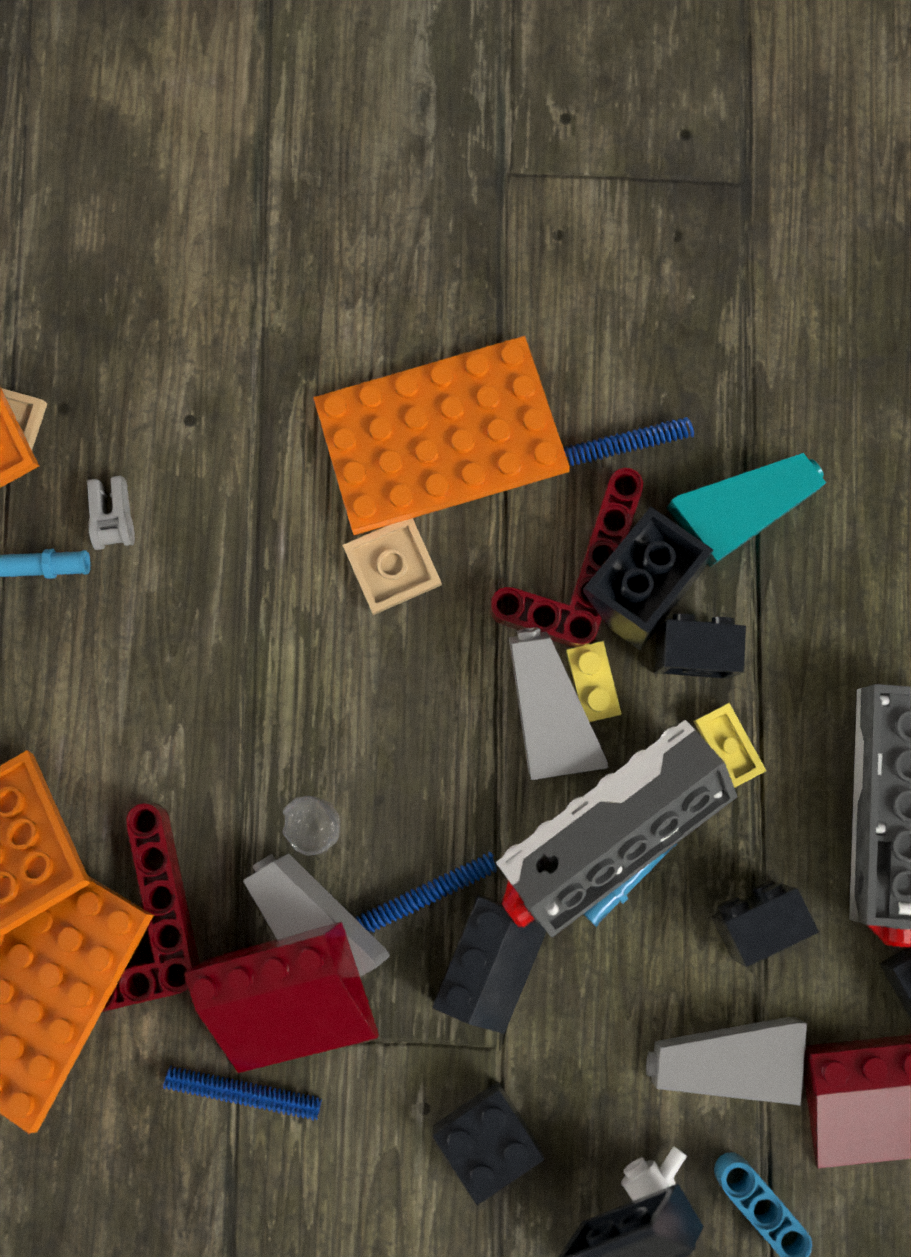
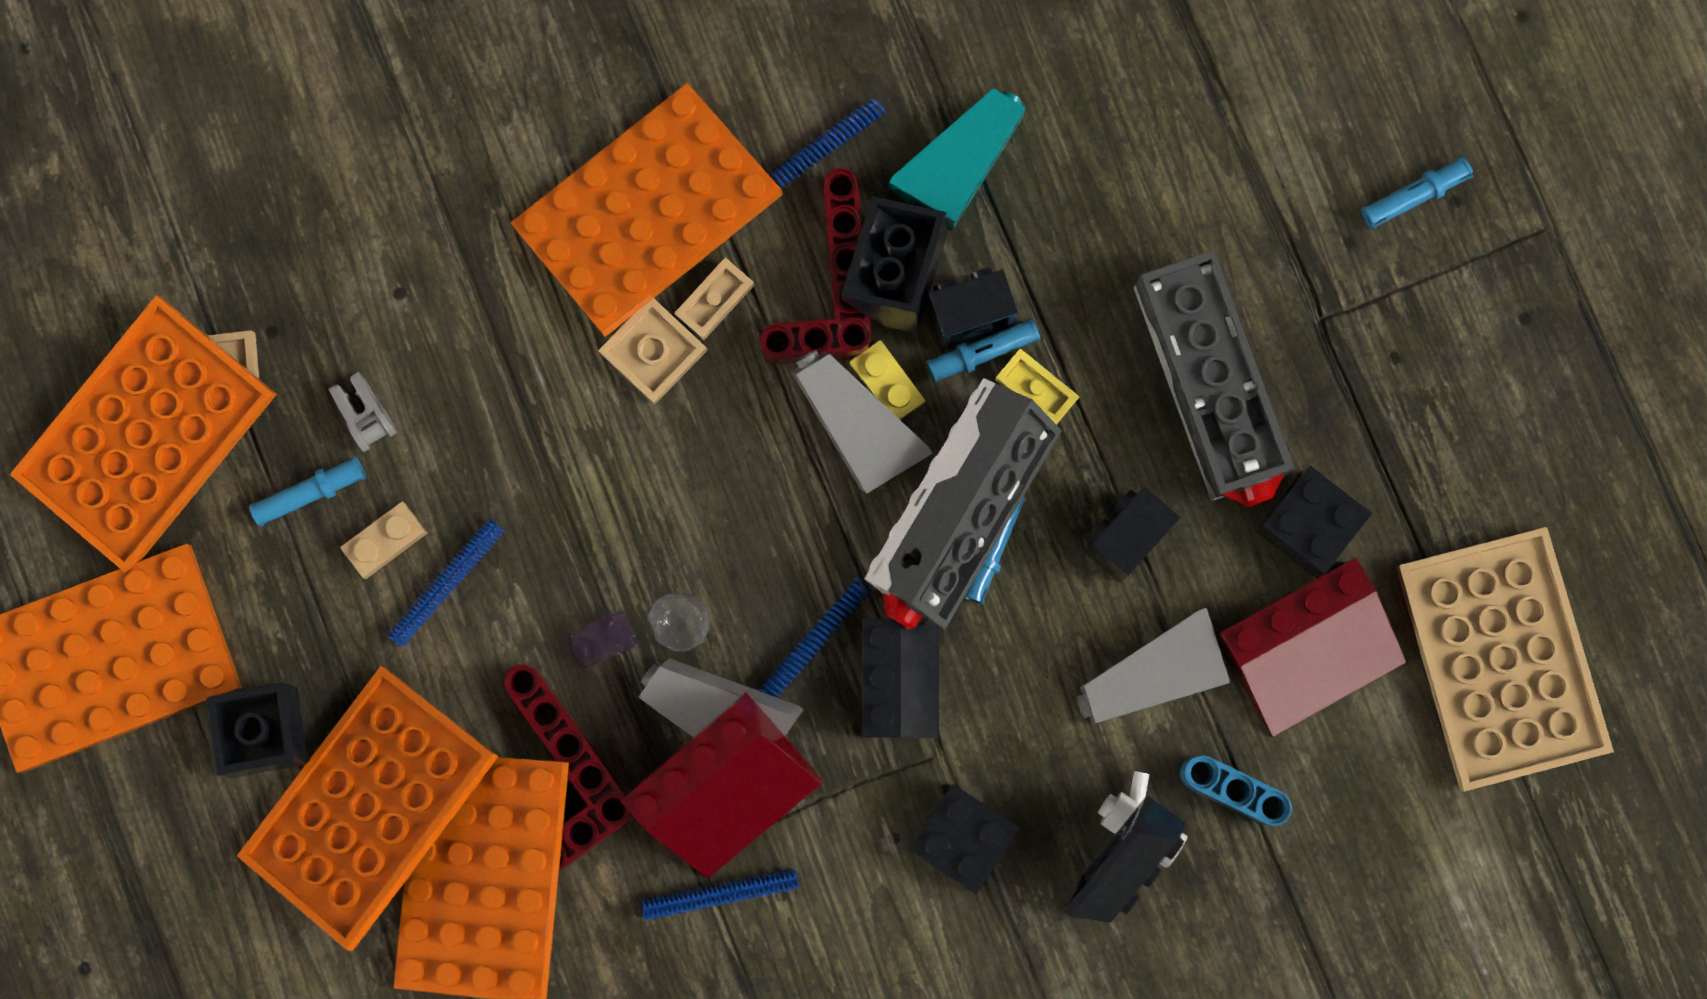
camera: 30 degrees left, 0 degrees up
none -> tan plate [340,501,428,579]
none -> blue axle [387,518,506,647]
none -> clear purple bracket [571,610,639,670]
none -> tan plate [674,257,754,341]
none -> dark azure pin [925,318,1040,383]

